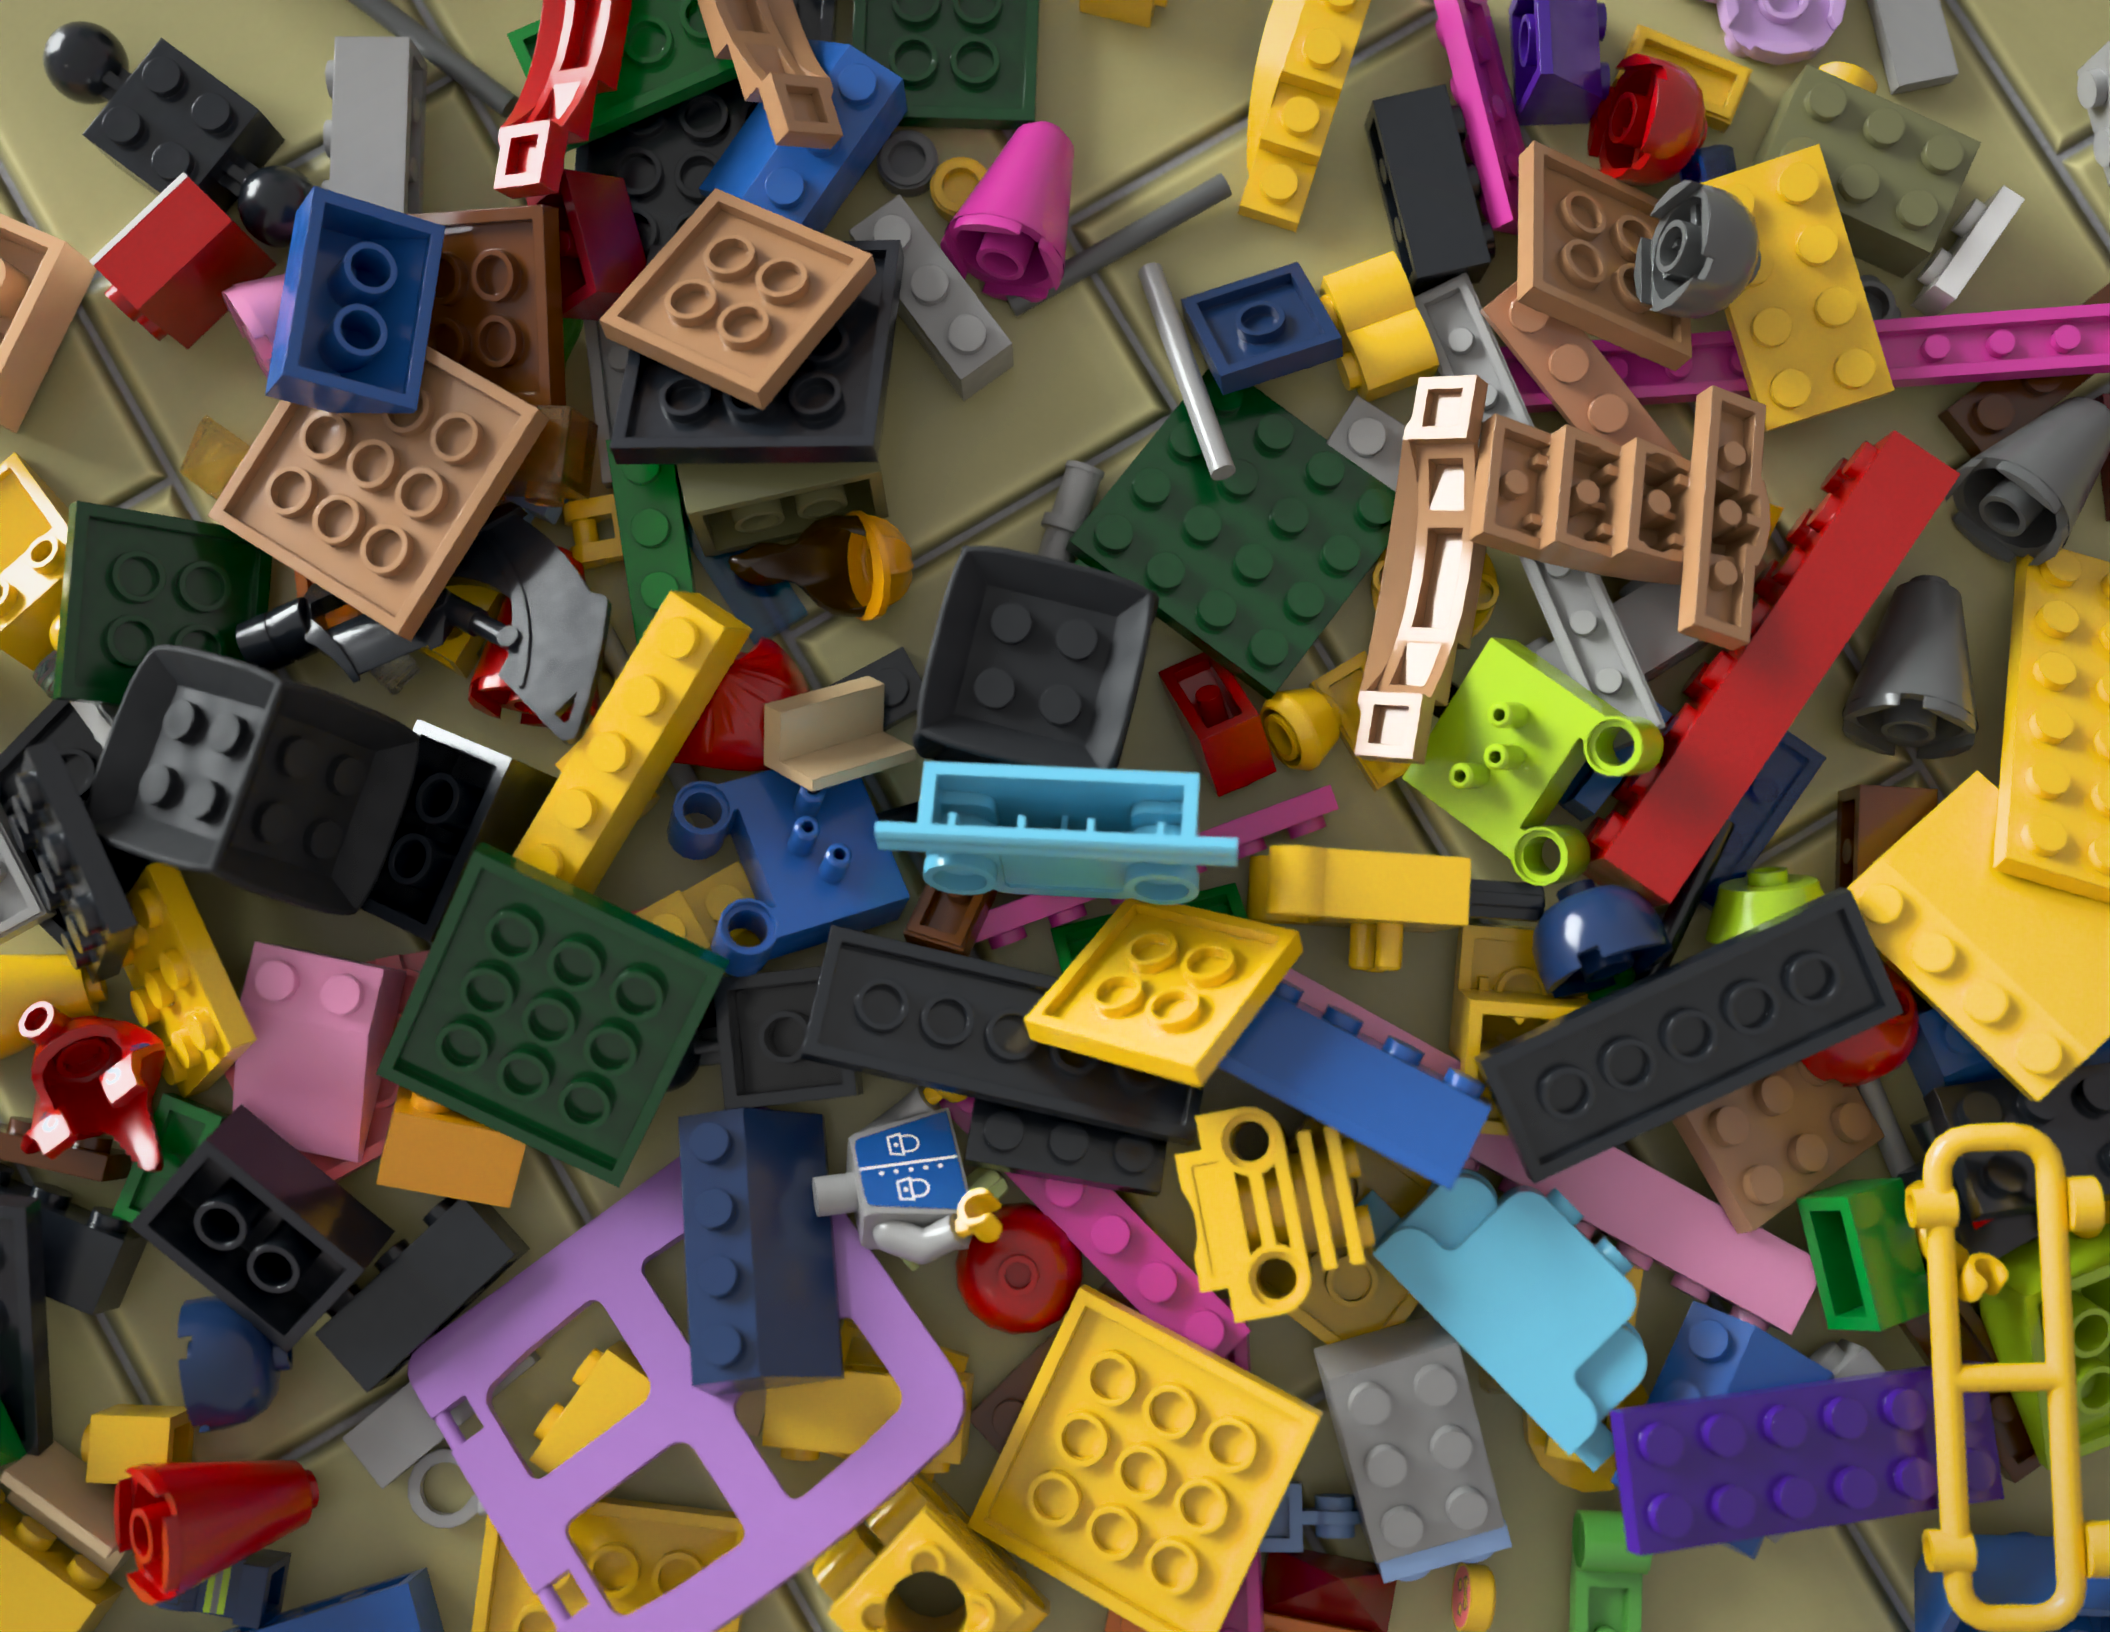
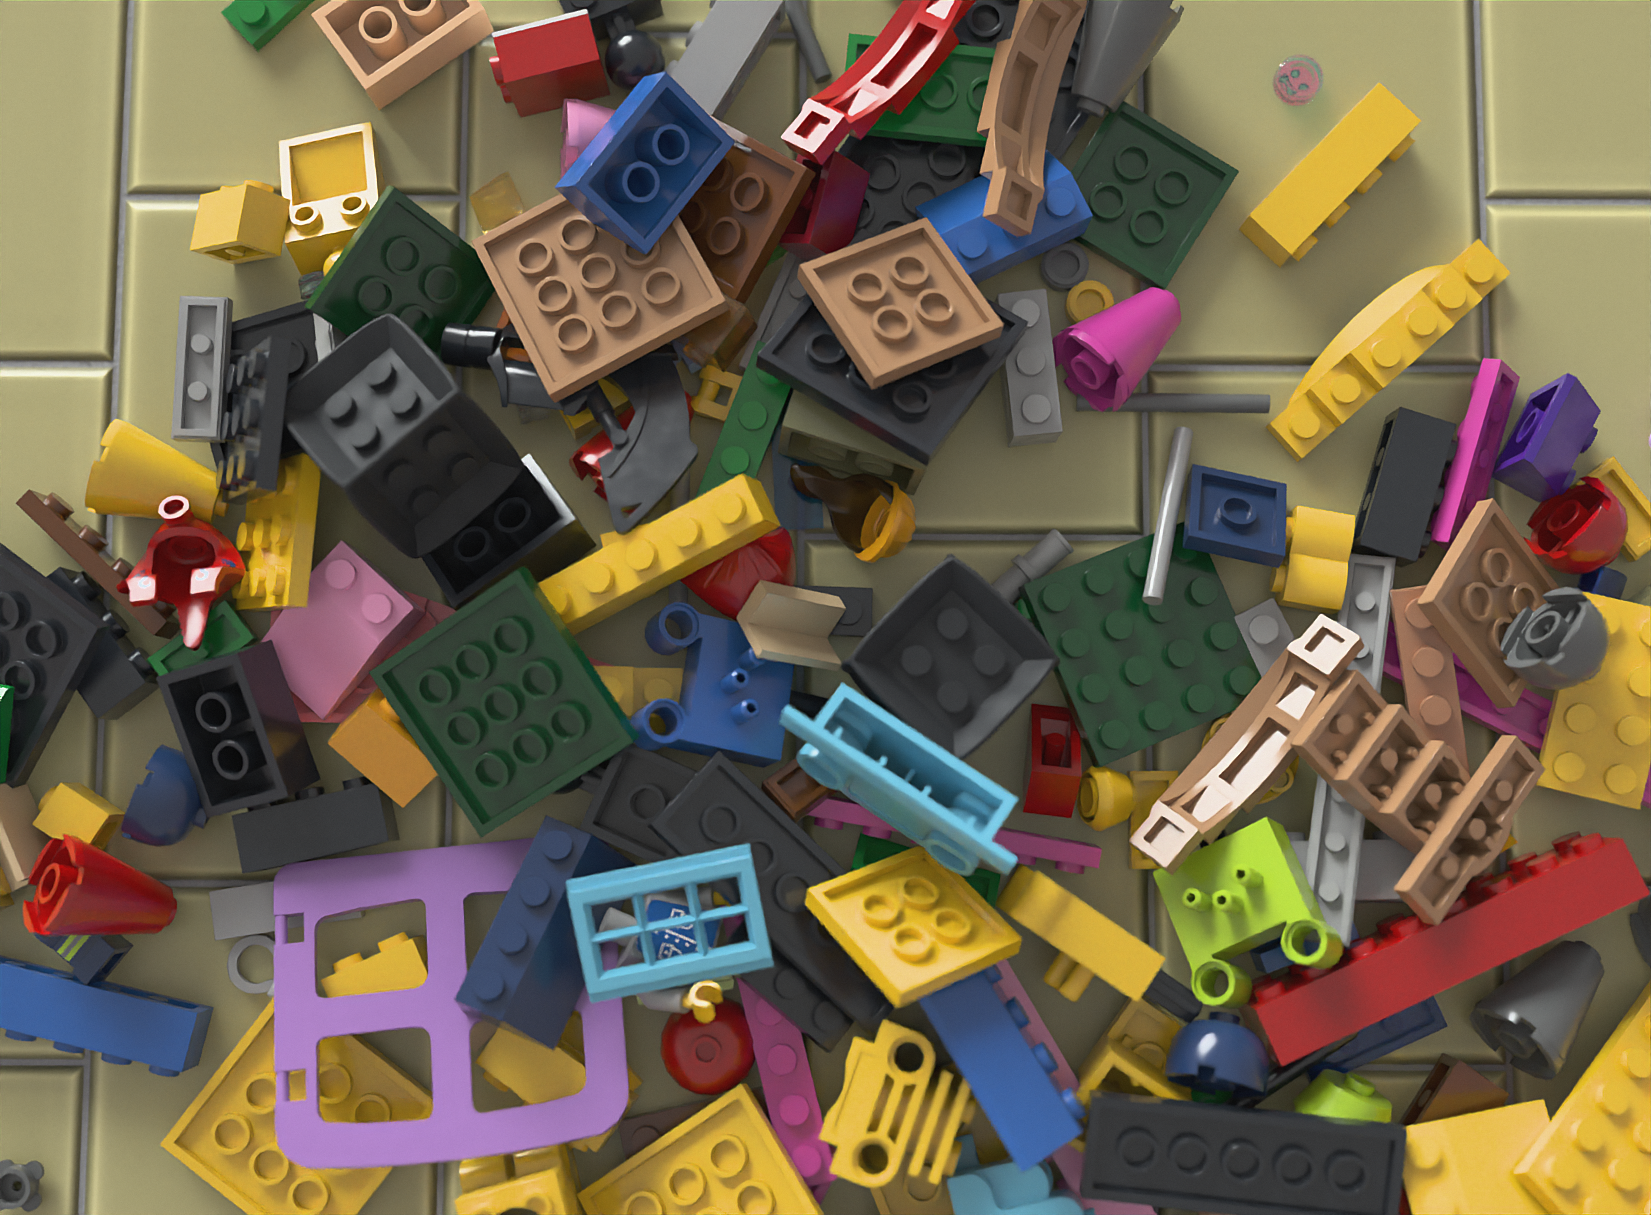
camera: 30 degrees right, 0 degrees up
none -> medium azure piece [566,844,774,1003]

